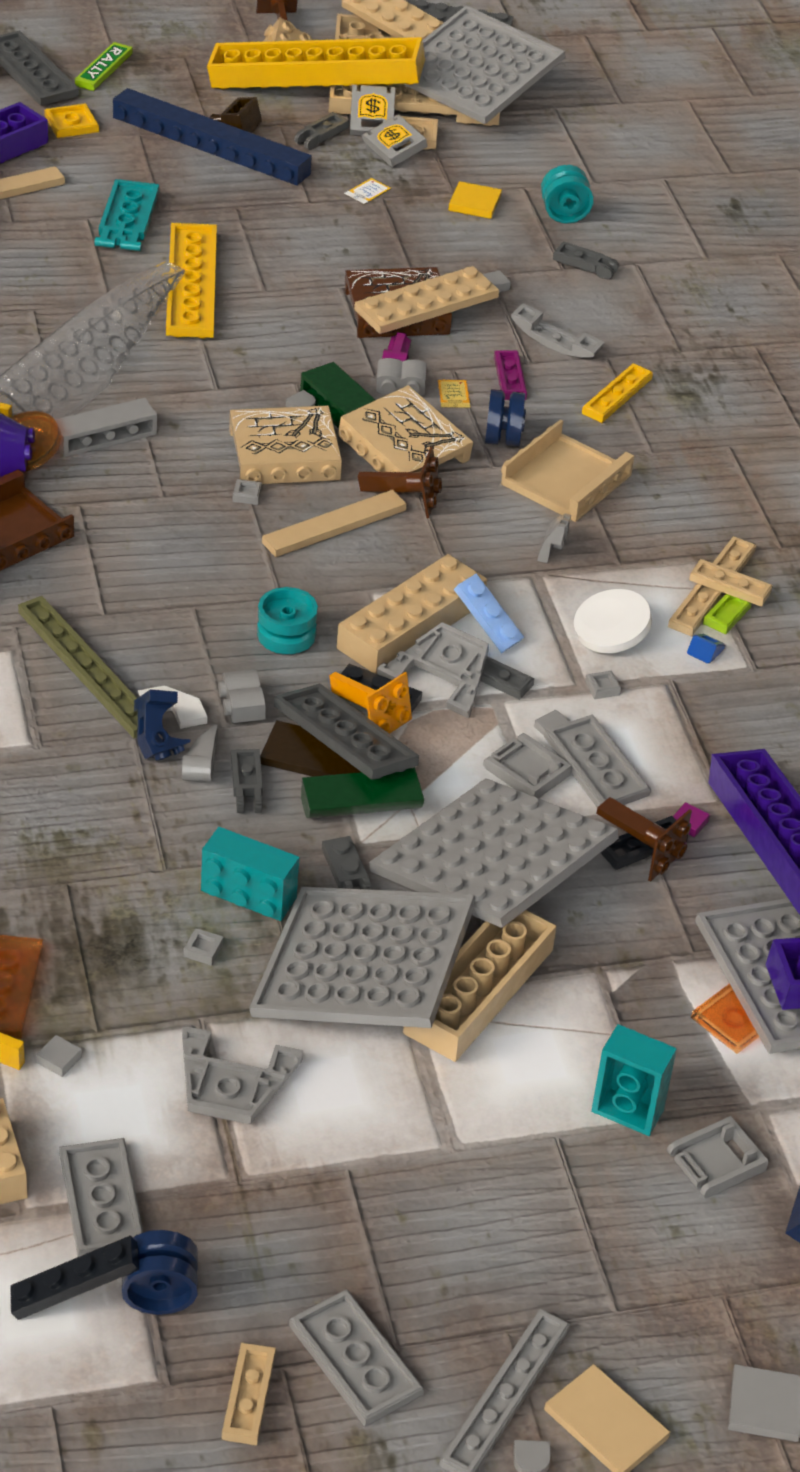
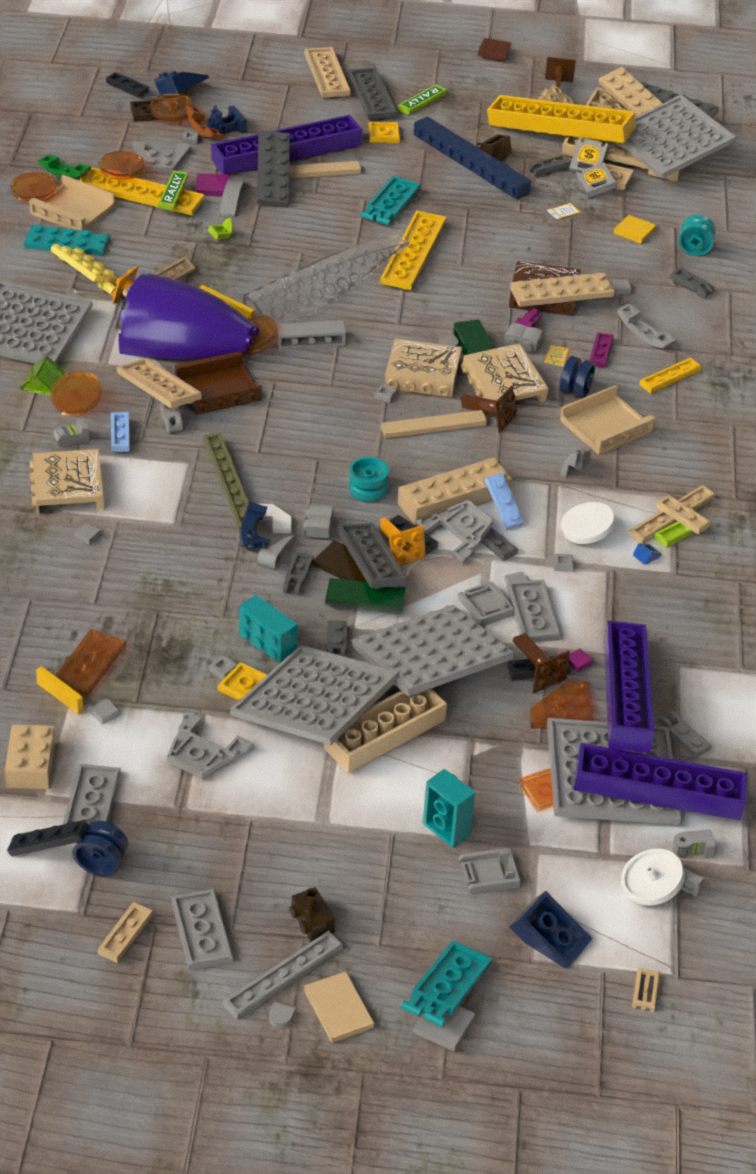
camera: 20 degrees right, 0 degrees up
none -> yellow tile [218,662,267,700]
none -> dark brown brick [289,887,336,942]
none -> teal hinge [401,940,493,1028]
none -> clear orange plate [530,681,592,729]

